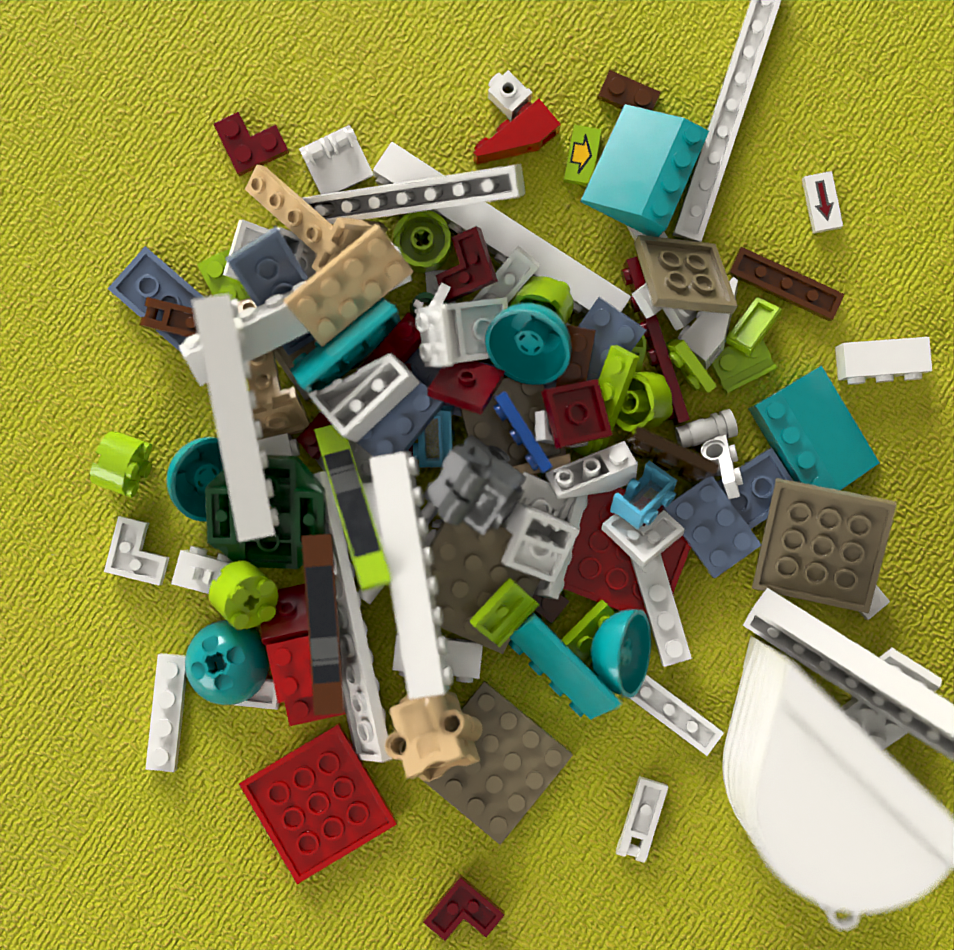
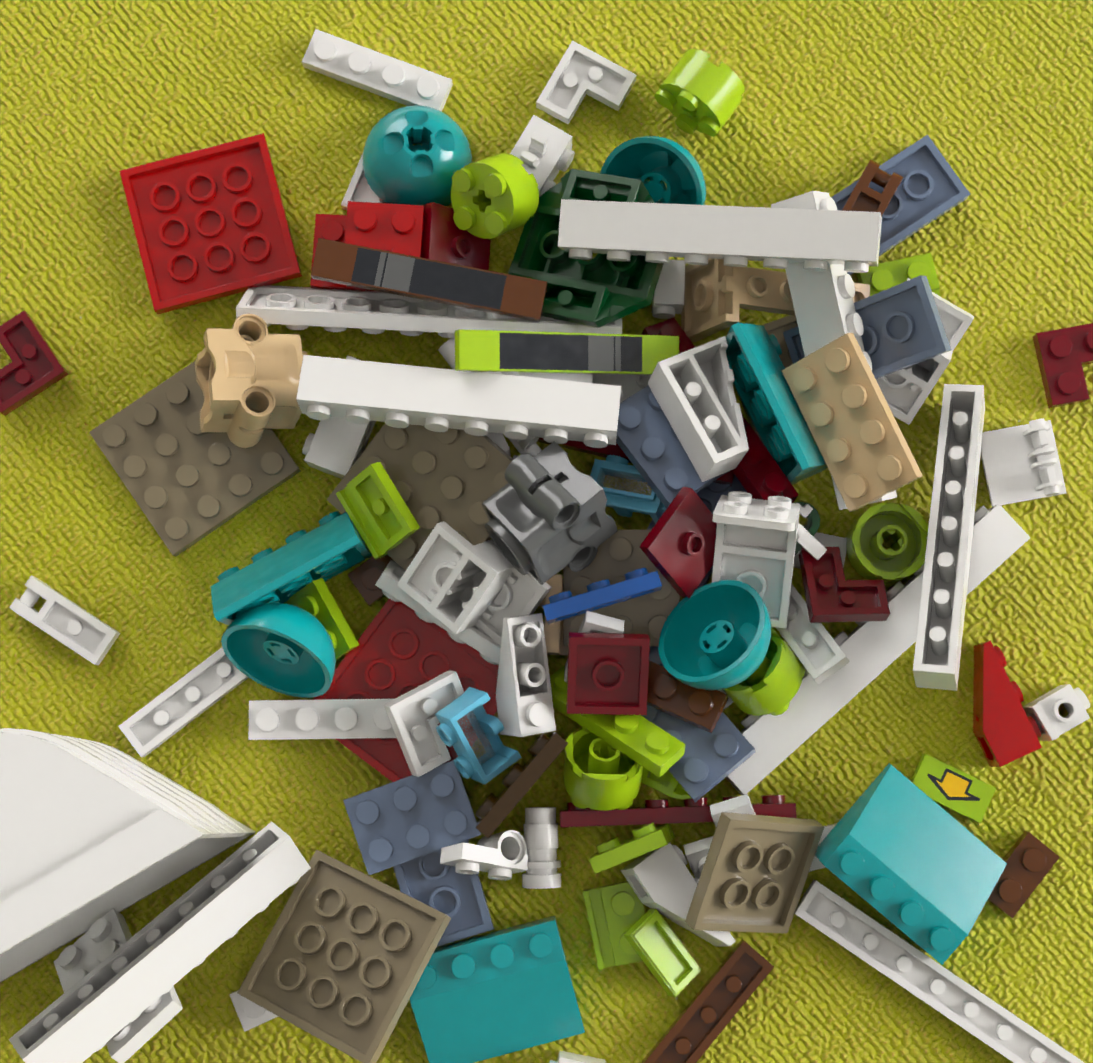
camera: 105 degrees right, 5 degrees down
tan bracket [245,165,388,272] -> none

